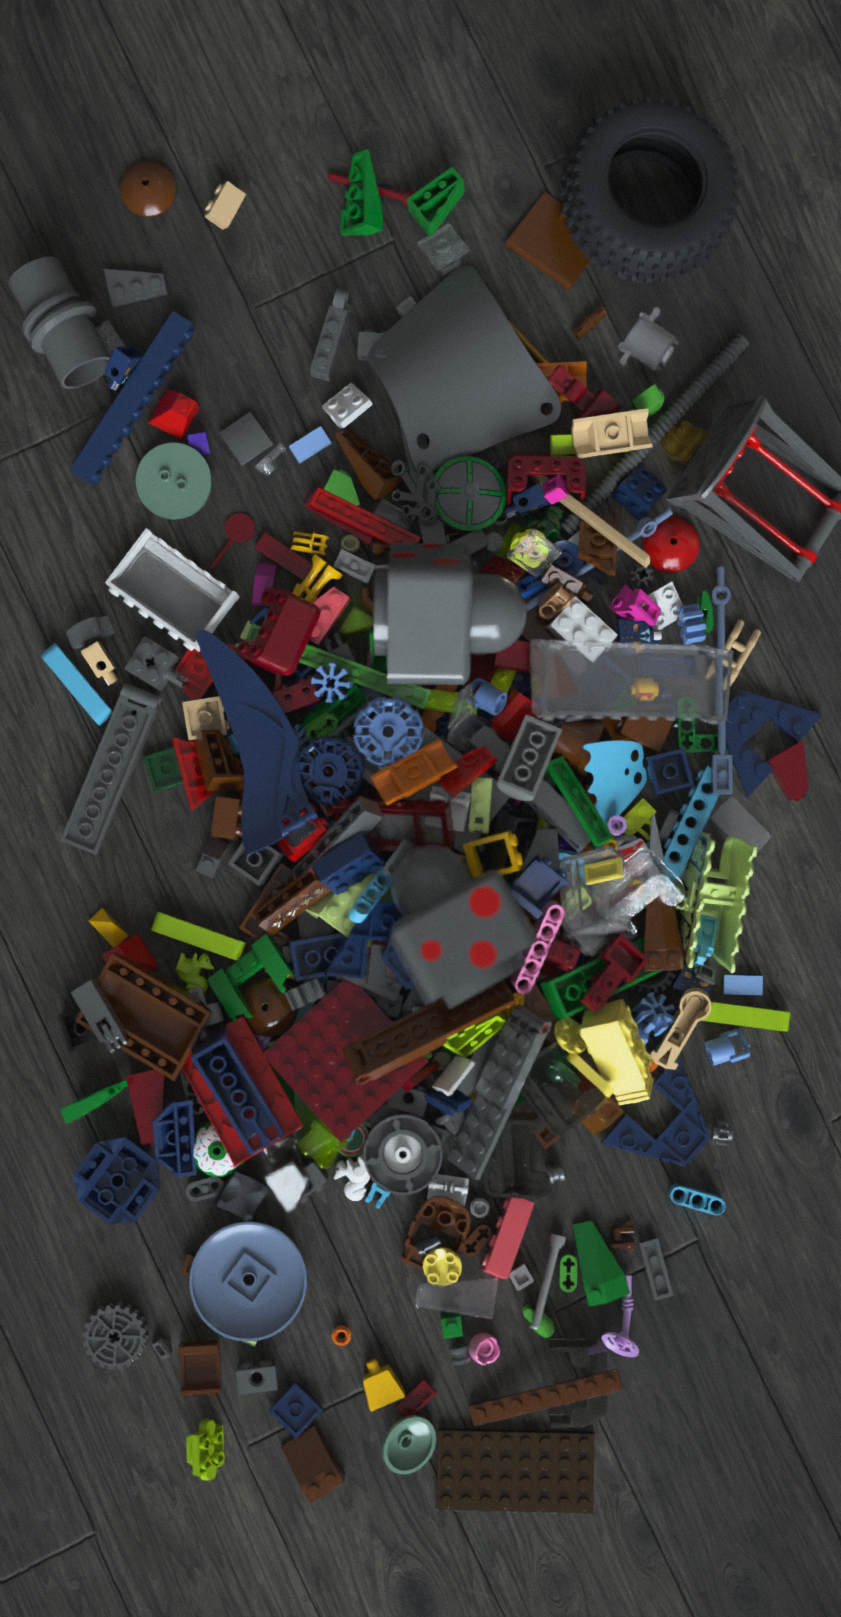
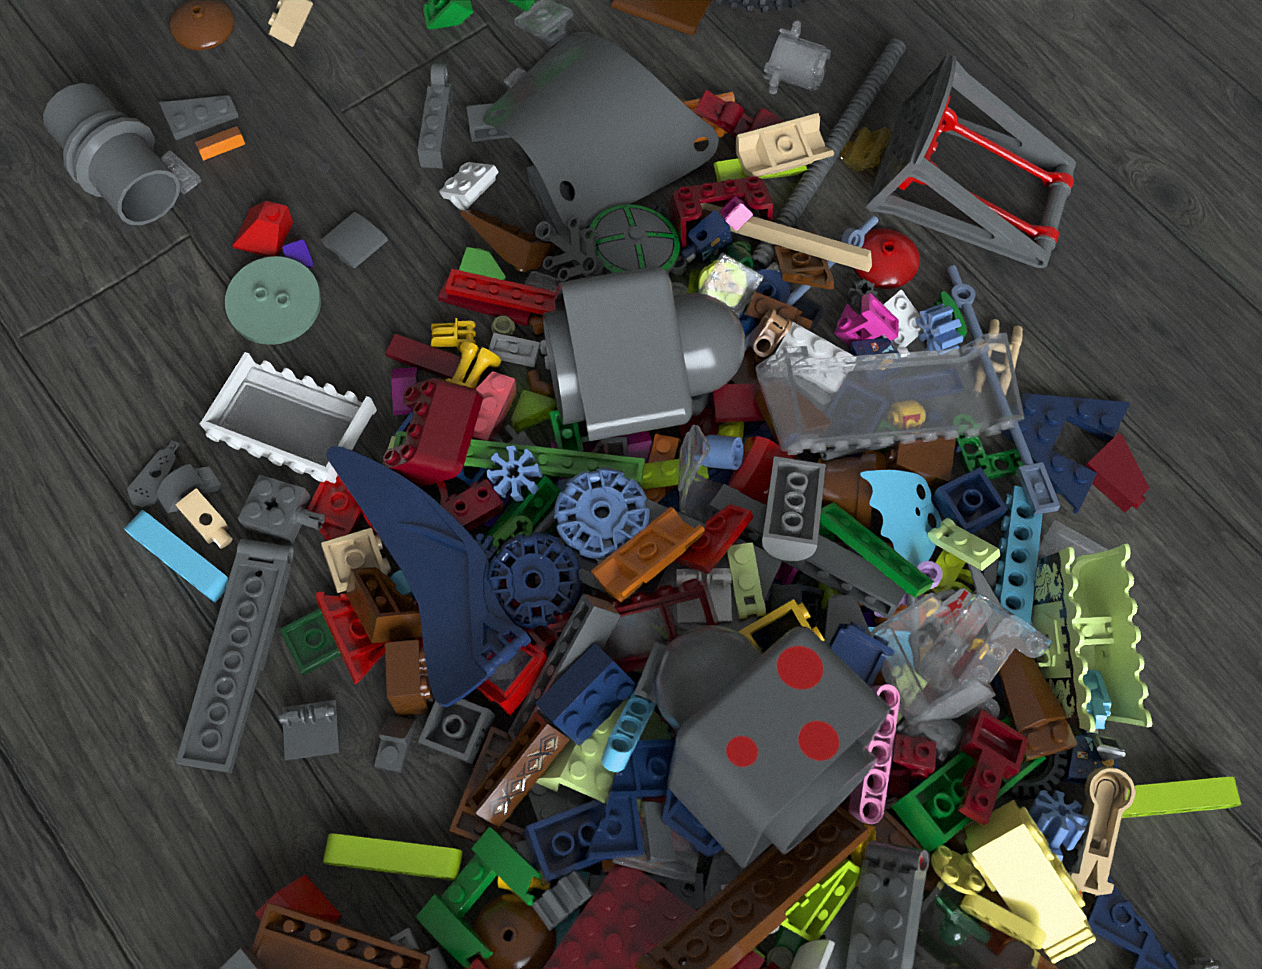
camera: 15 degrees left, 20 degrees down
dark blue brick [70,311,195,486] -> none
yellow slope [89,908,129,948] -> none
dark blue torso [104,345,144,390] -> none
lime animal [175,953,214,994] -> none
dark red piece [210,513,255,570] -> none
clear bar [255,443,286,476] -> none
light blue tile [289,426,331,464] -> none
reddish brown pin [572,305,607,340] -> none
light yellow tile [584,857,624,885] -> none
dark blue bracket [612,465,667,521] -> none
bright green slope [630,385,664,418] -> none
medium blue piece [705,1029,750,1066] -> none
light blue tile [723,975,763,995] -> none
none -> dark grey piece [127,440,180,509]
none -> orange slope [195,126,245,160]
none -> dark grey hinge [279,700,340,761]
none -> yellowish green plate [928,518,1000,571]

